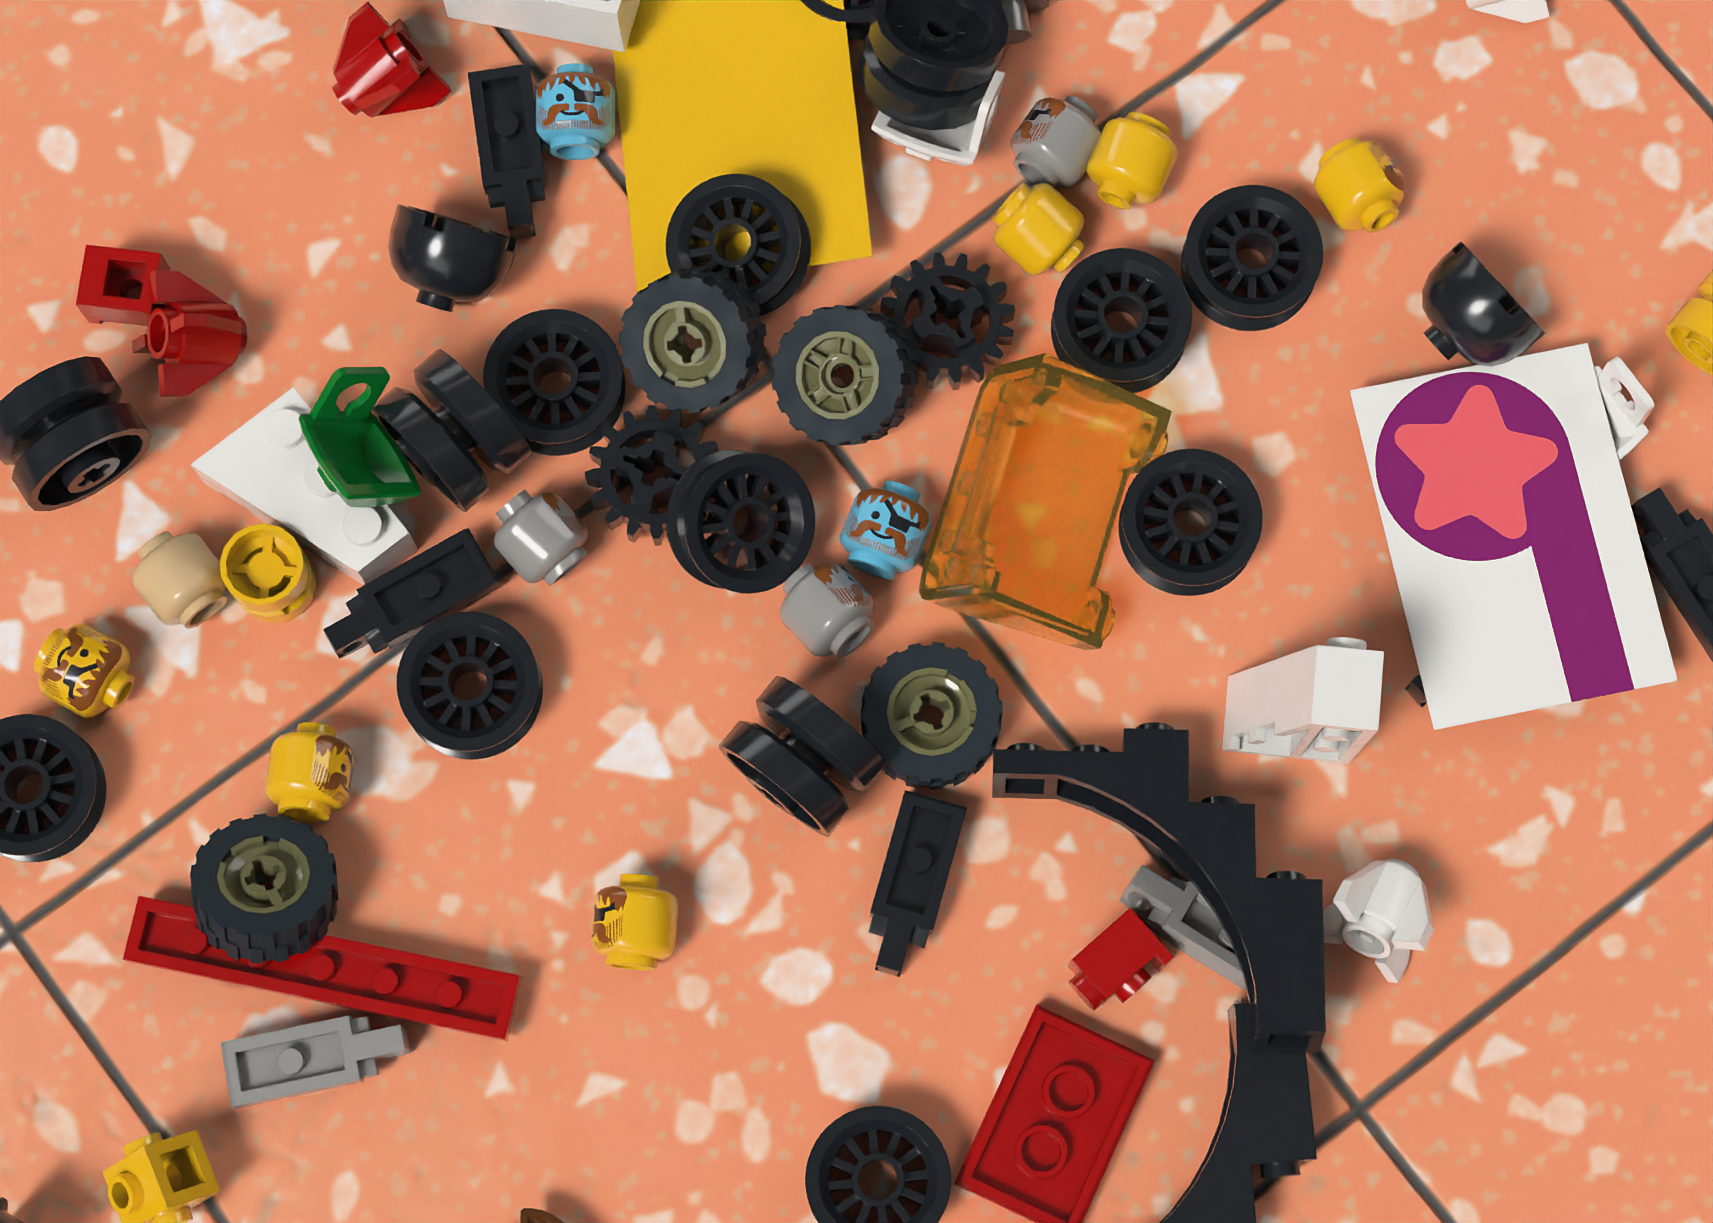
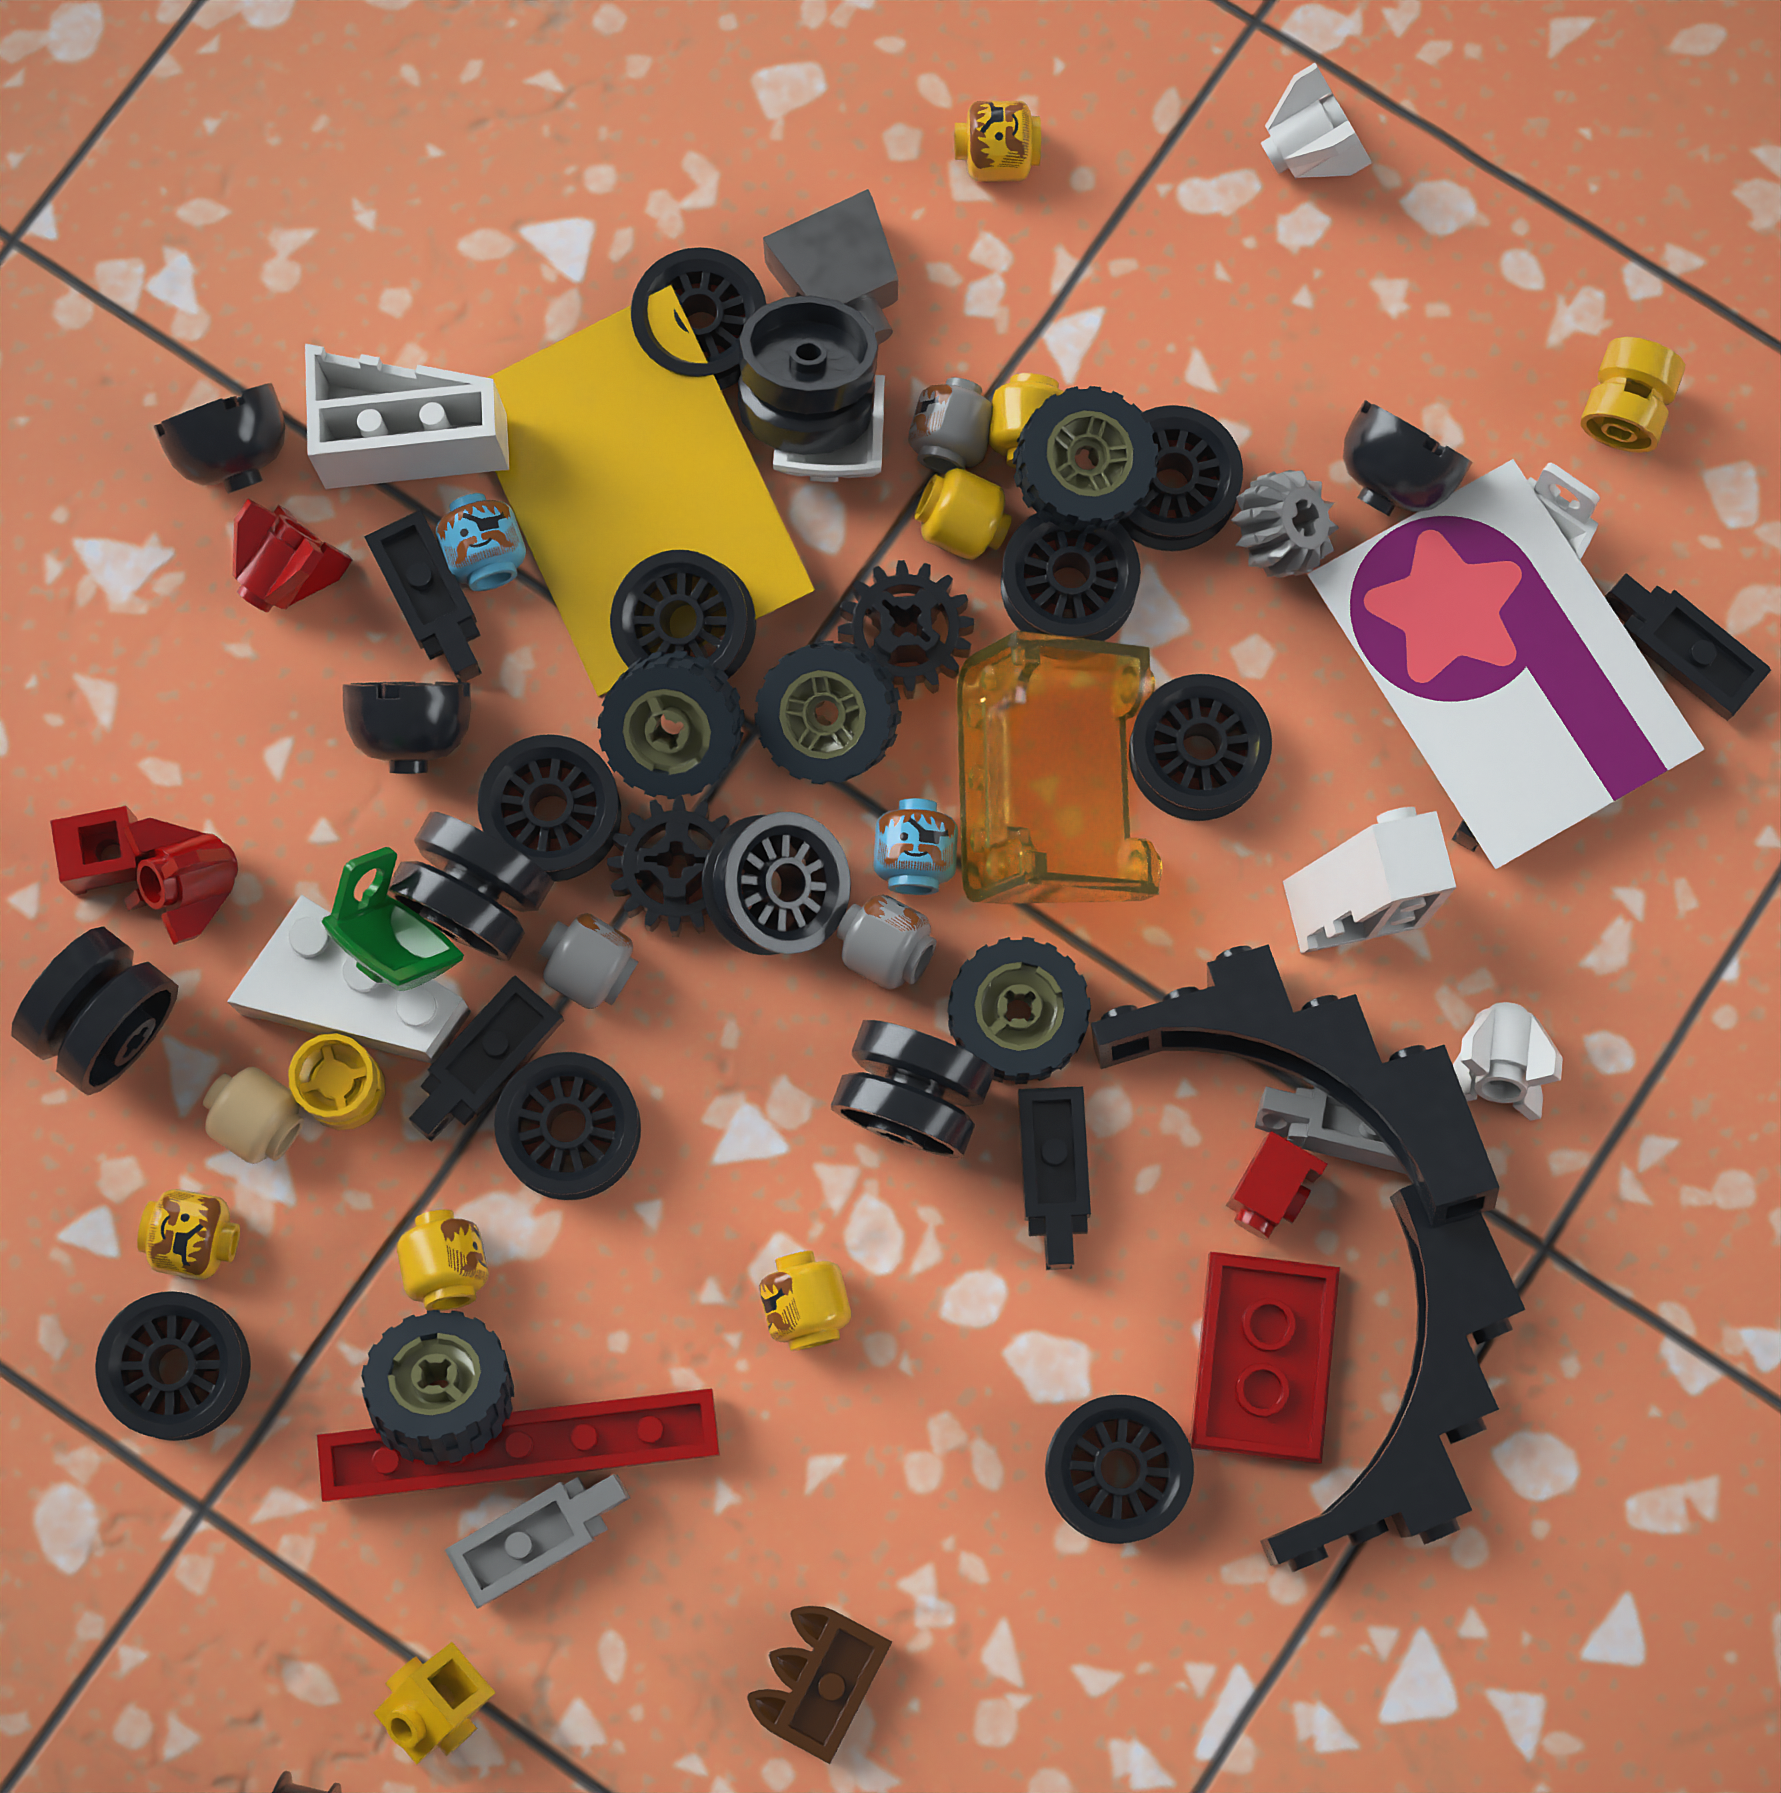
camera: 20 degrees left, 0 degrees up
yellow head [1314,138,1407,233] -> none
none -> black wheel [1013,386,1159,534]
none -> light grey gear [1231,470,1339,578]

